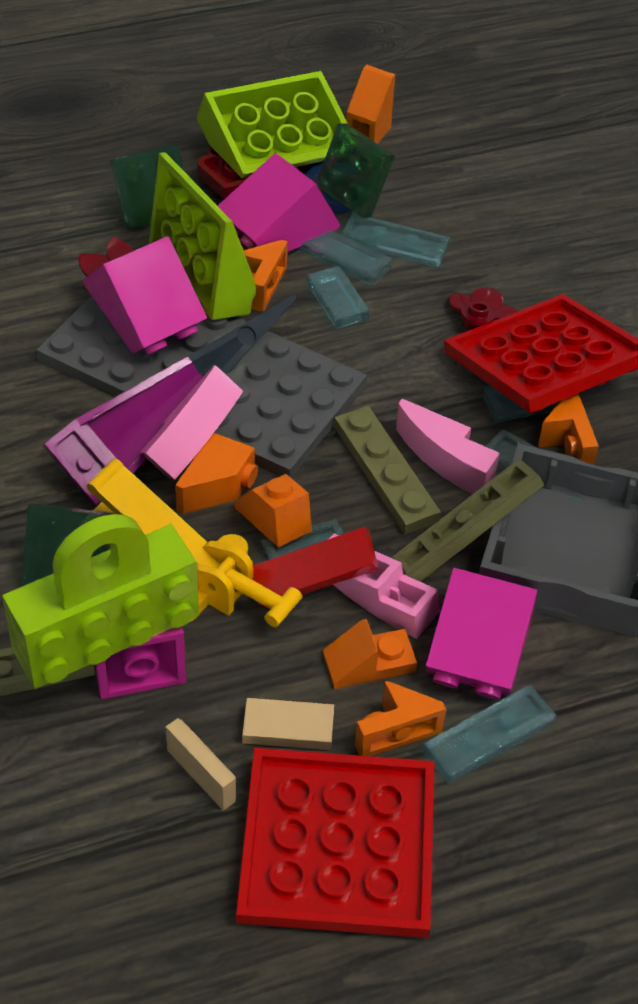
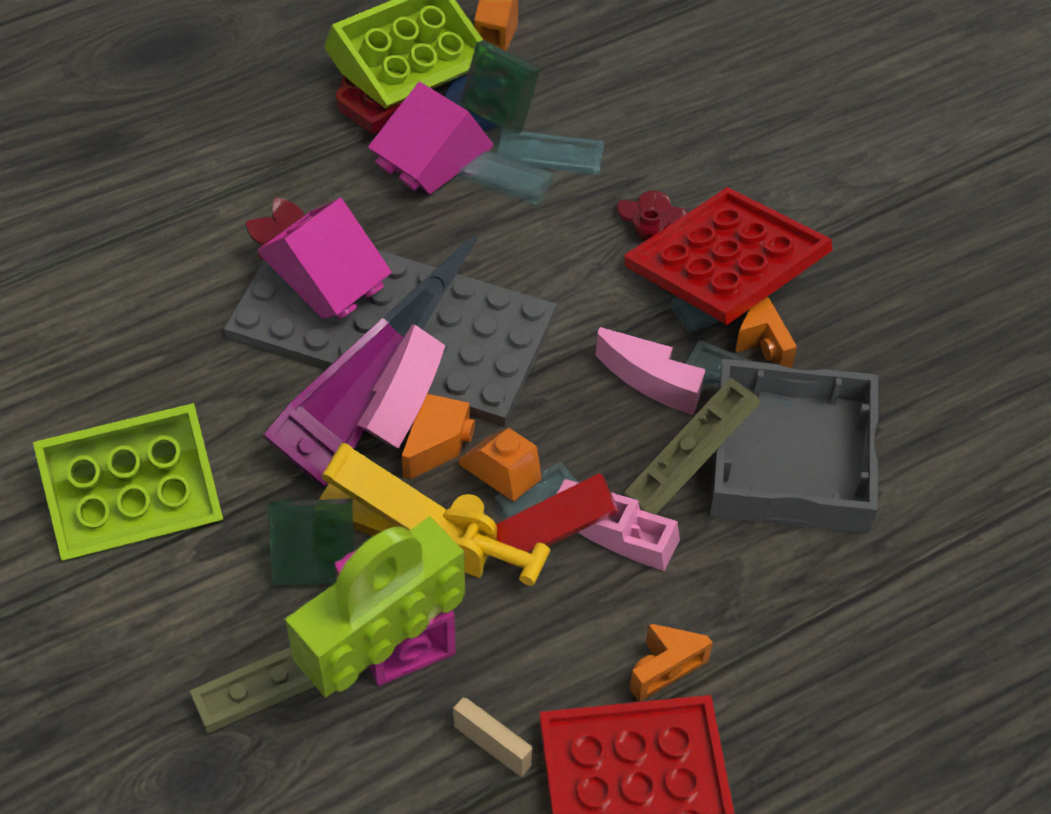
camera: 10 degrees left, 5 degrees up
clear green plate [110,144,185,228] -> none
lime slope [149,152,256,320] -> none
tan tile [242,698,334,750] -> none
orange slope [243,240,288,312] -> none
clear light blue tile [307,266,370,329] -> none
orange slope [323,619,417,689] -> none
olive plate [334,406,441,535] -> none
clear light blue tile [423,684,557,784] -> none
dark pink slope [426,568,537,700] -> none

